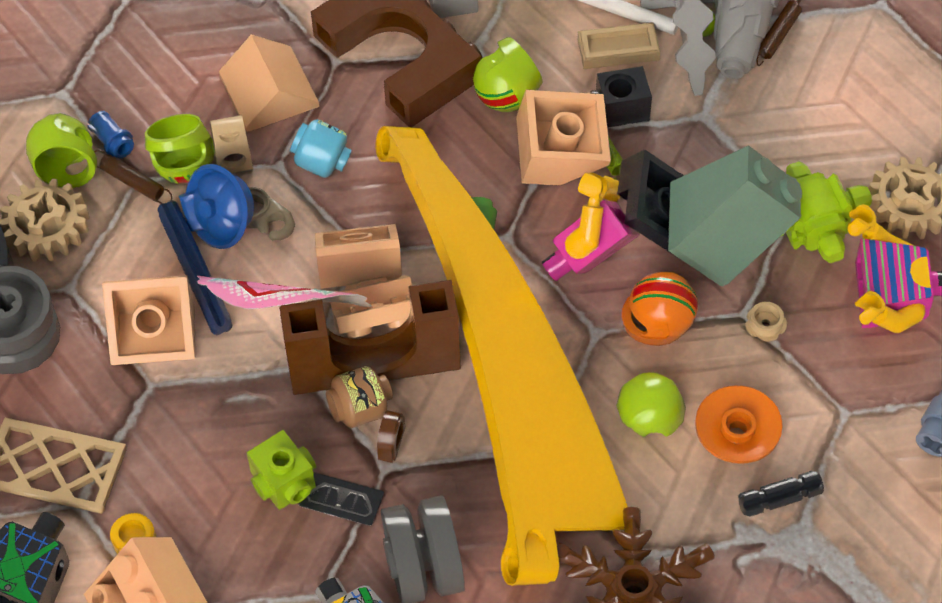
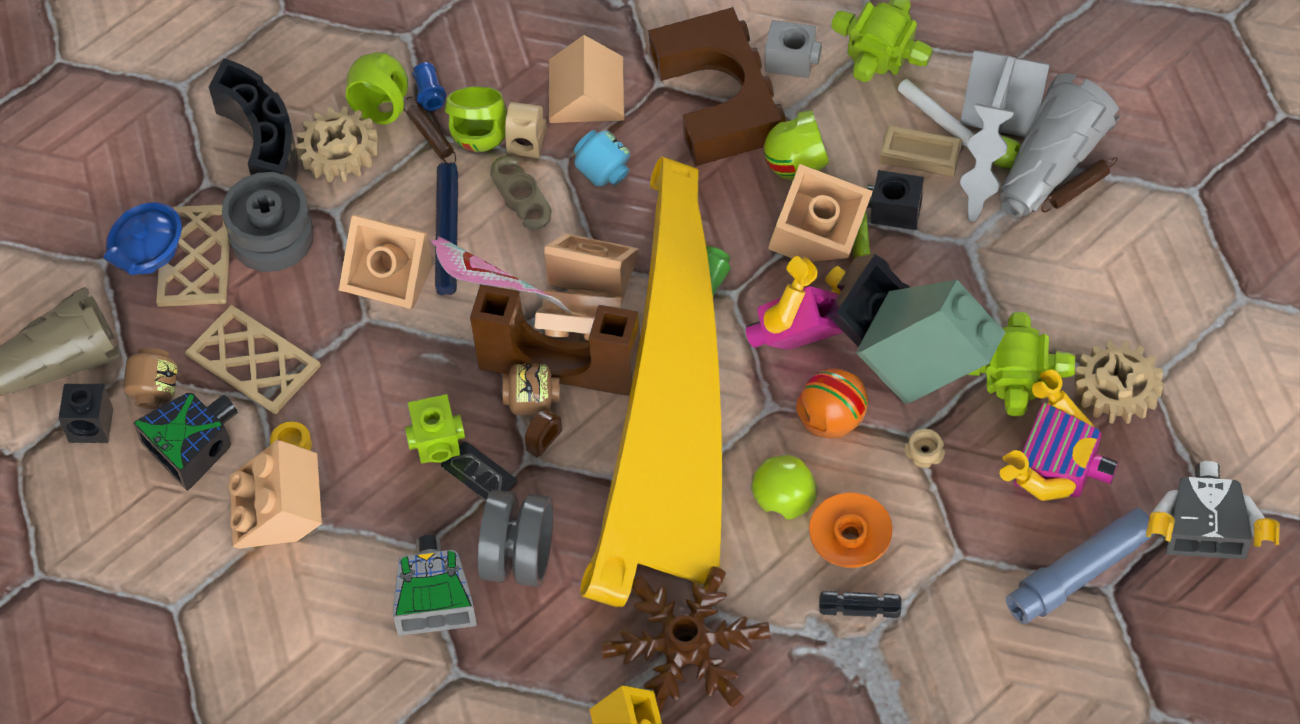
camera: 25 degrees right, 0 degrees up
blue piece [178,164,254,249] -> none

